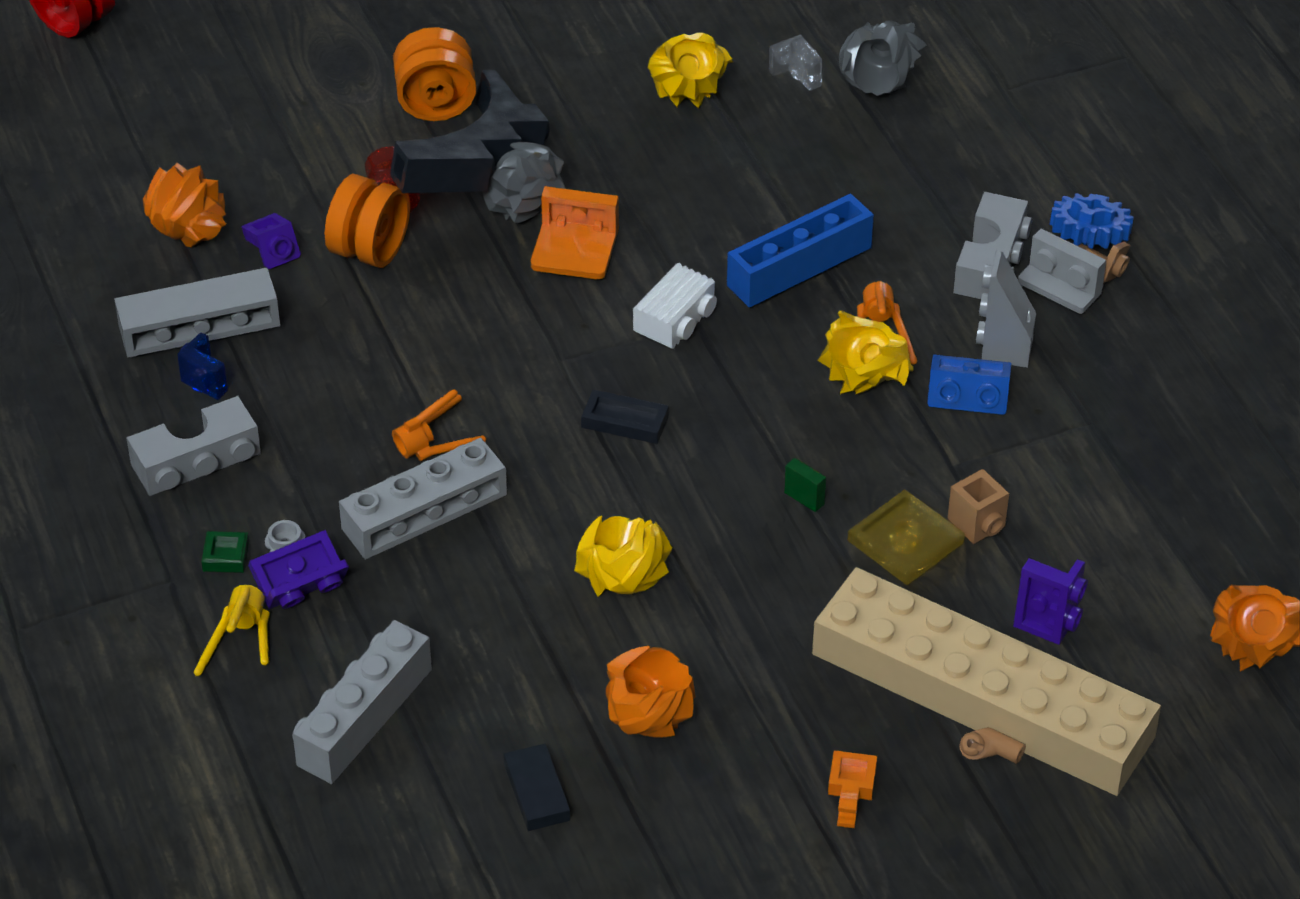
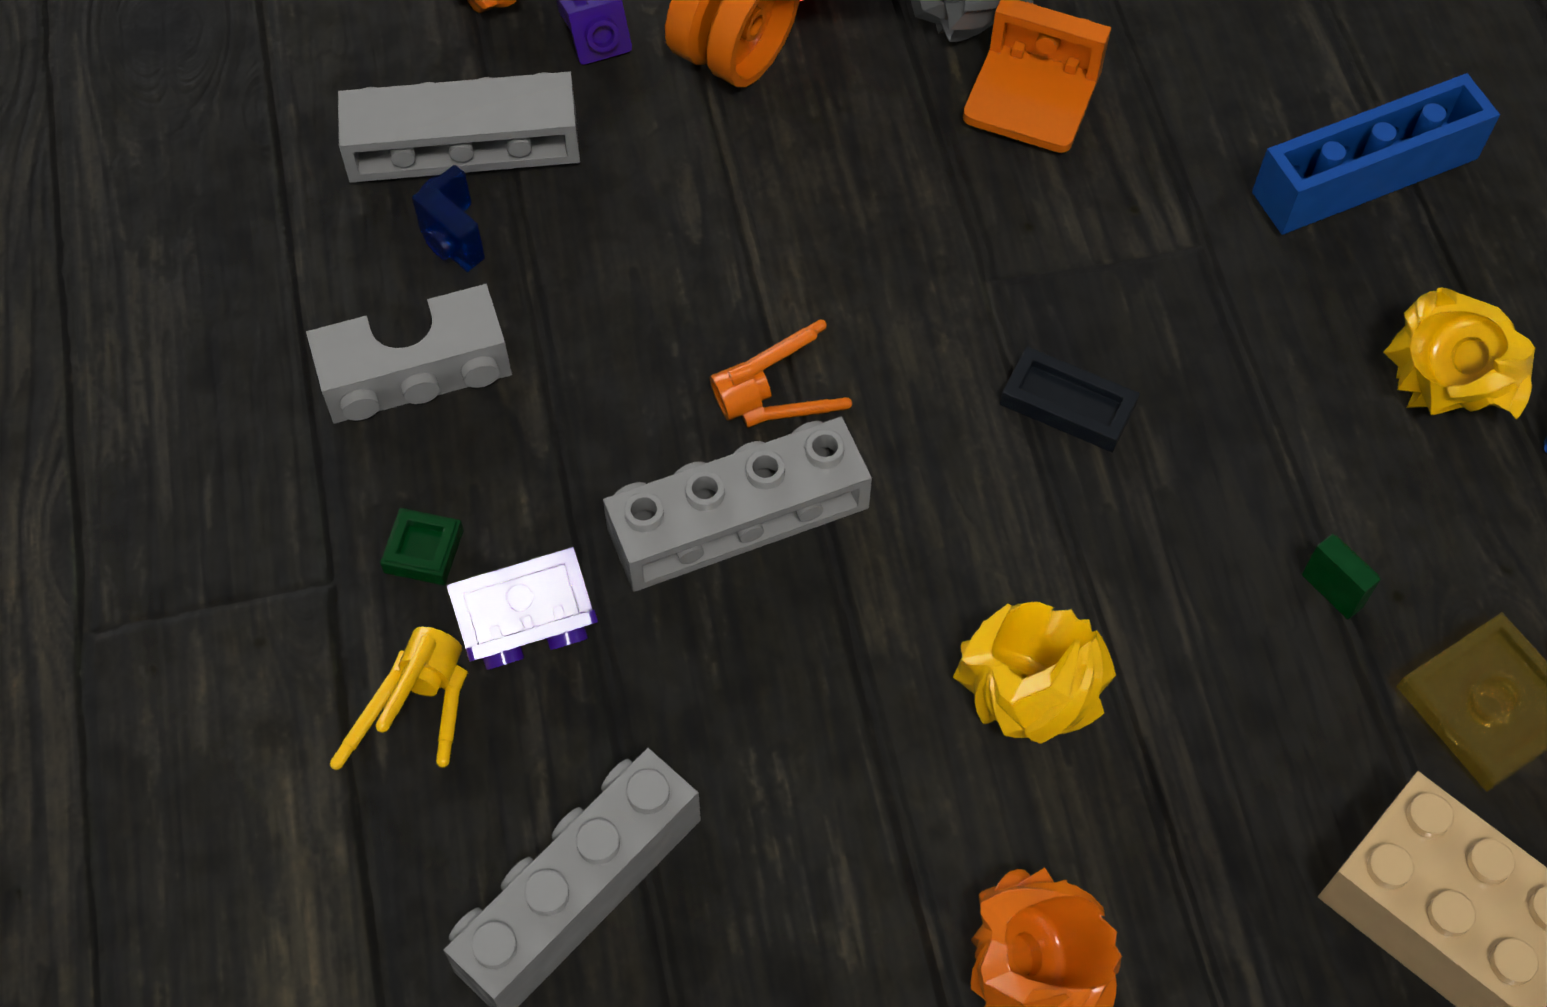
camera: 10 degrees right, 15 degrees up
light grey plate [265,520,305,552] -> none
white brick [633,263,717,349] -> none
orange plant [857,281,917,365] -> none

